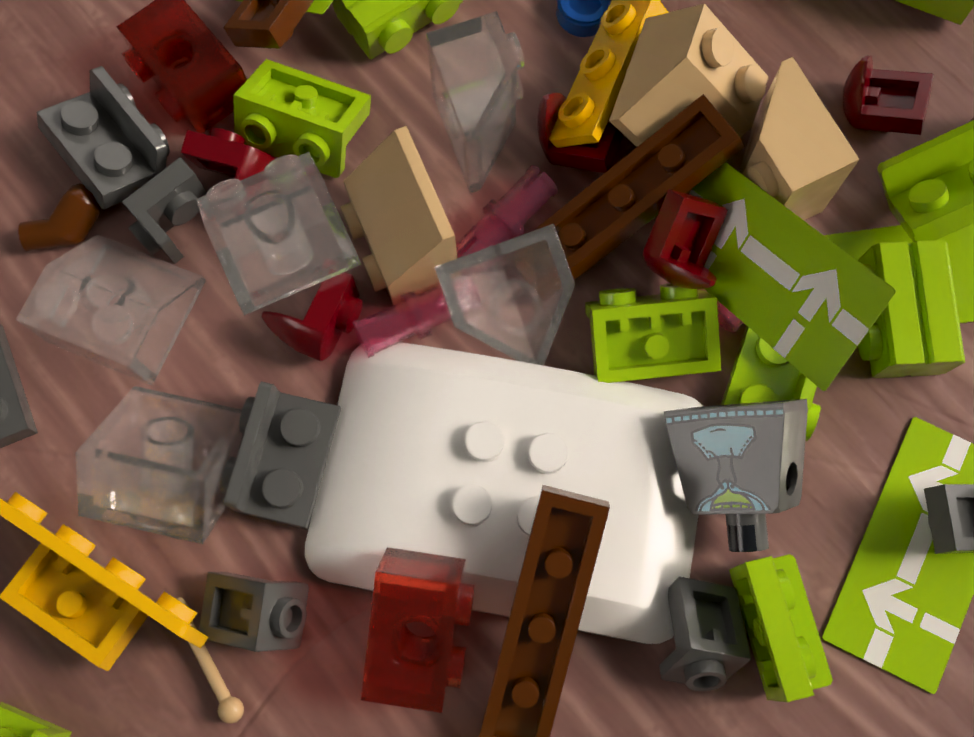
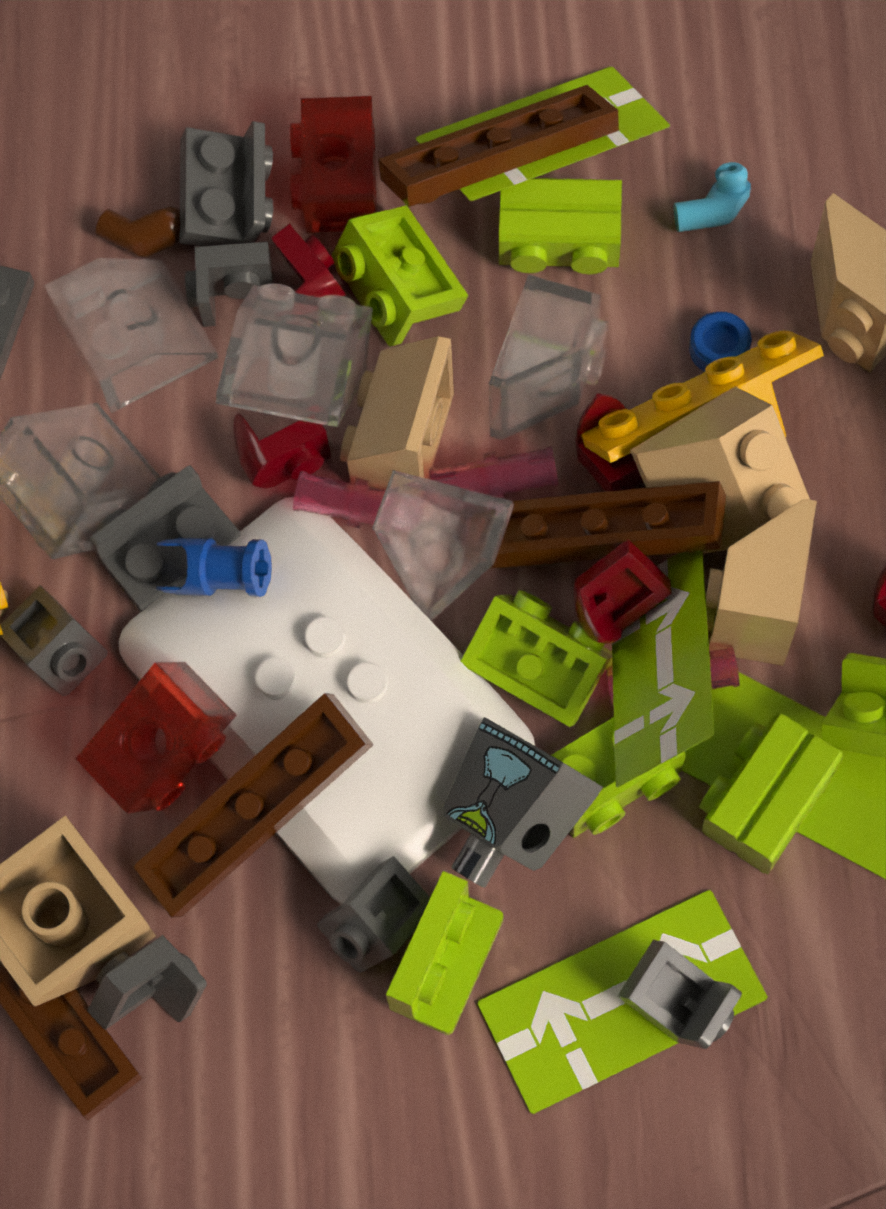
camera: 40 degrees right, 5 degrees down
none -> blue piece [156,538,272,597]

